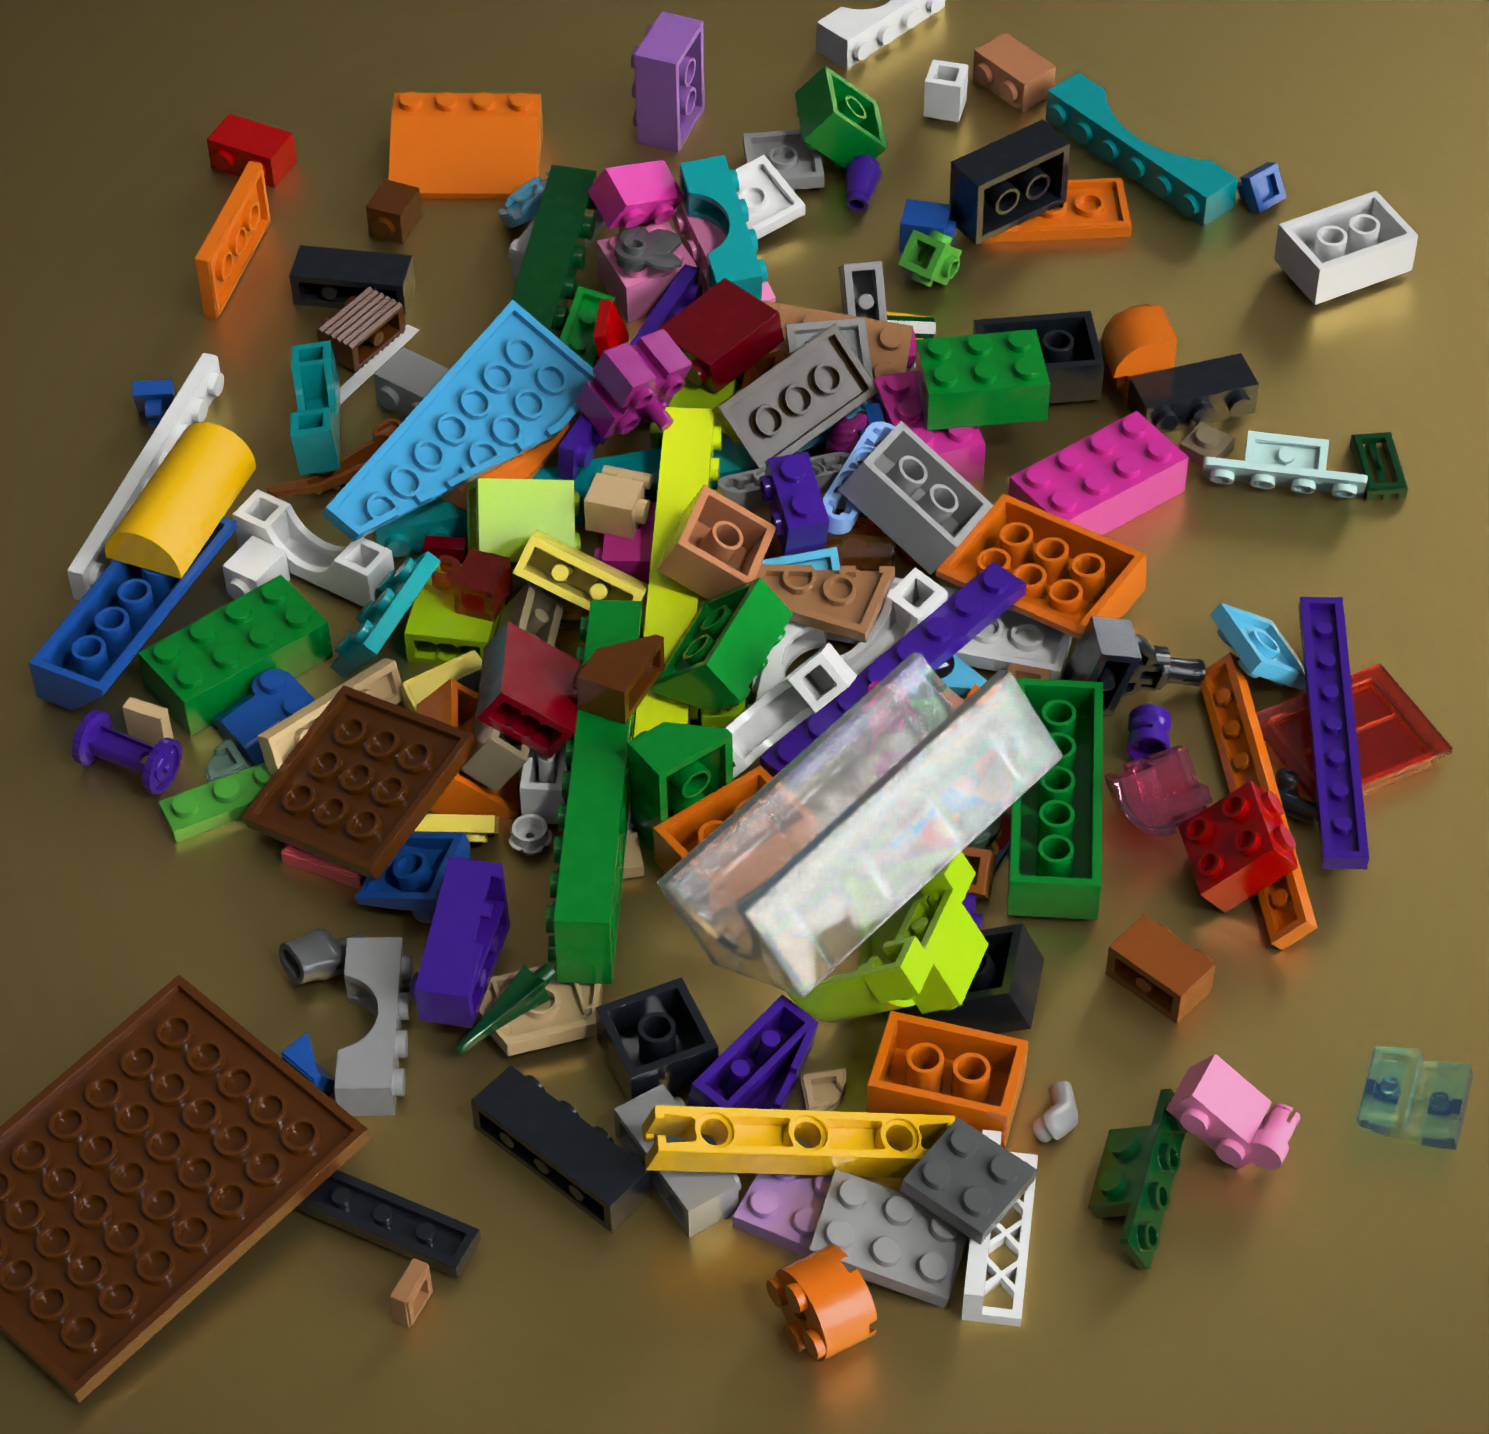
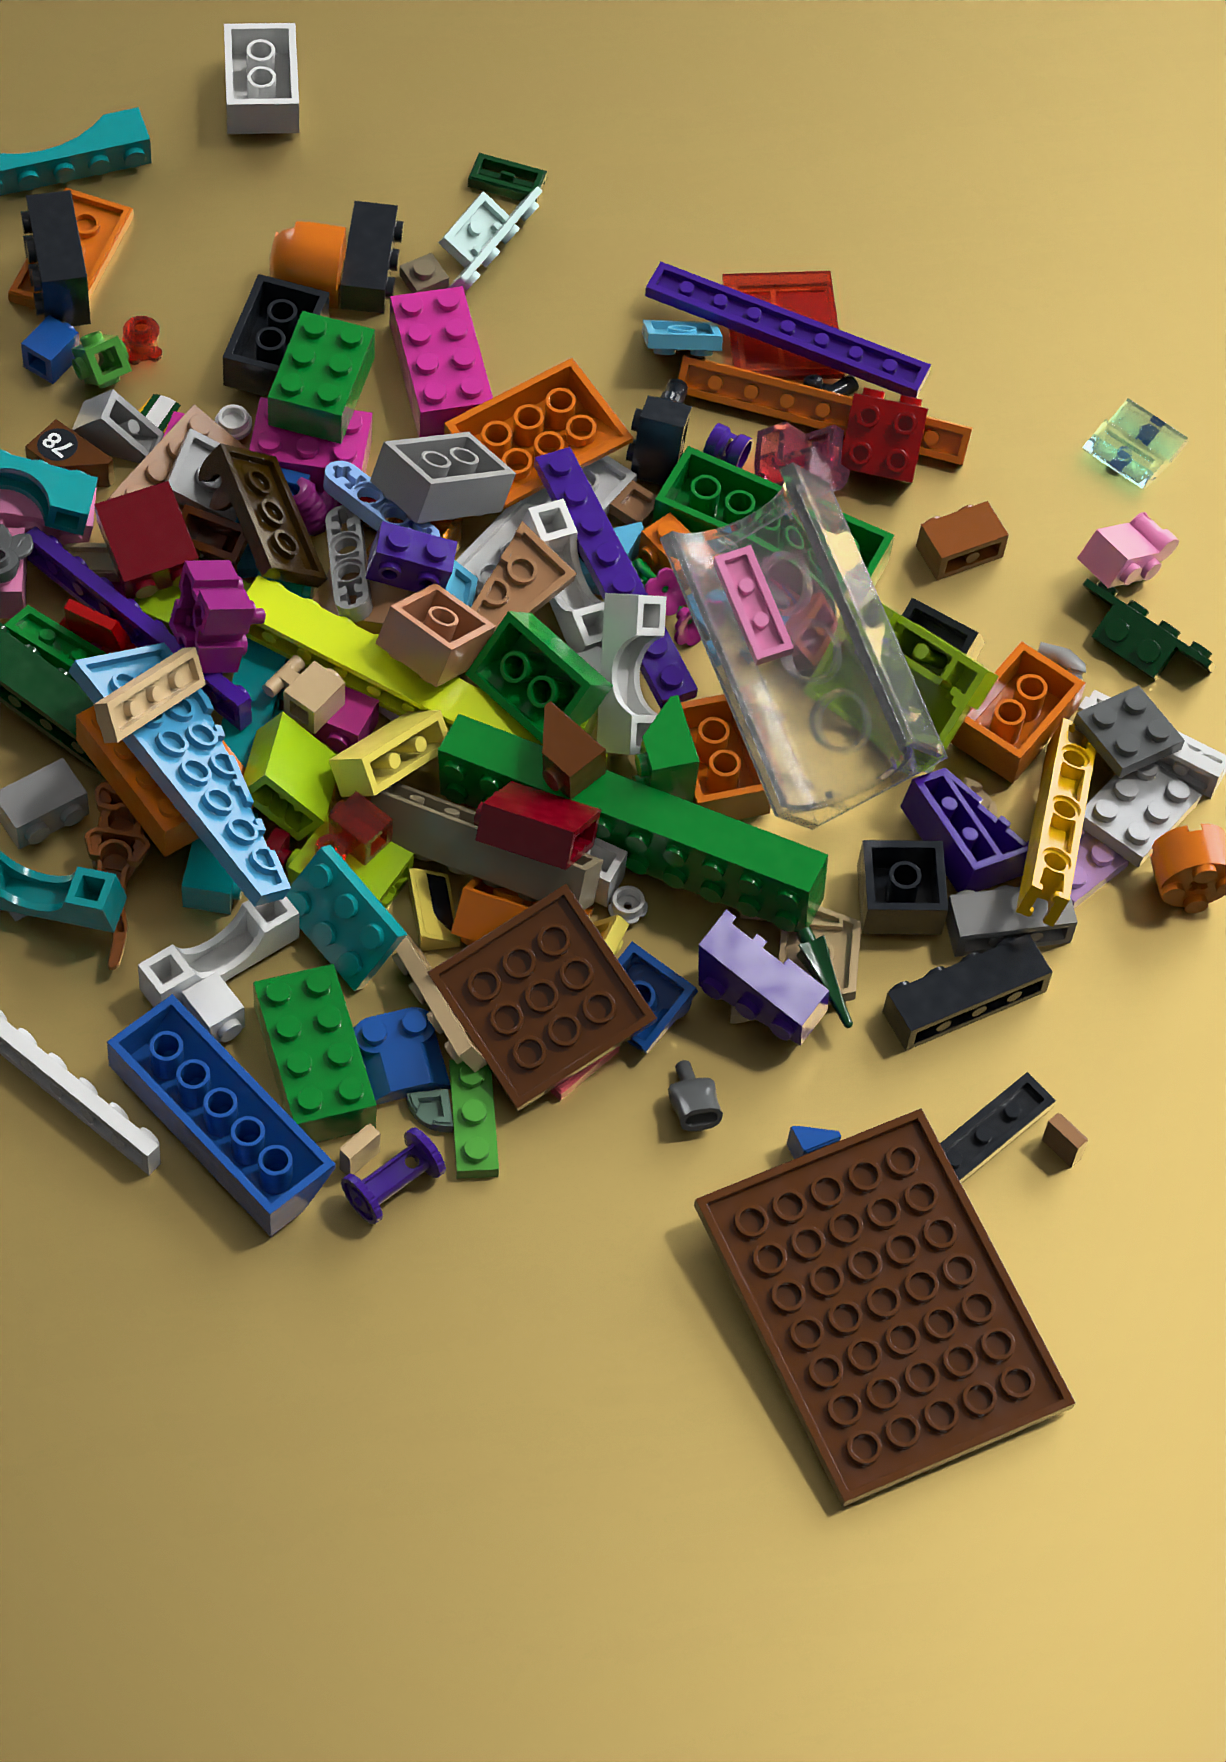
camera: 75 degrees left, 10 degrees up
yellow brick [105,422,257,579] -> none
light grey arch [334,937,413,1116] -> none
blue tile [1237,162,1287,213] -> none
none -> reddish brown slope [25,419,115,487]
none -> tan plate [93,647,206,743]
none -> clear red brick [122,316,163,365]
none -> bright pink plate [713,545,794,666]

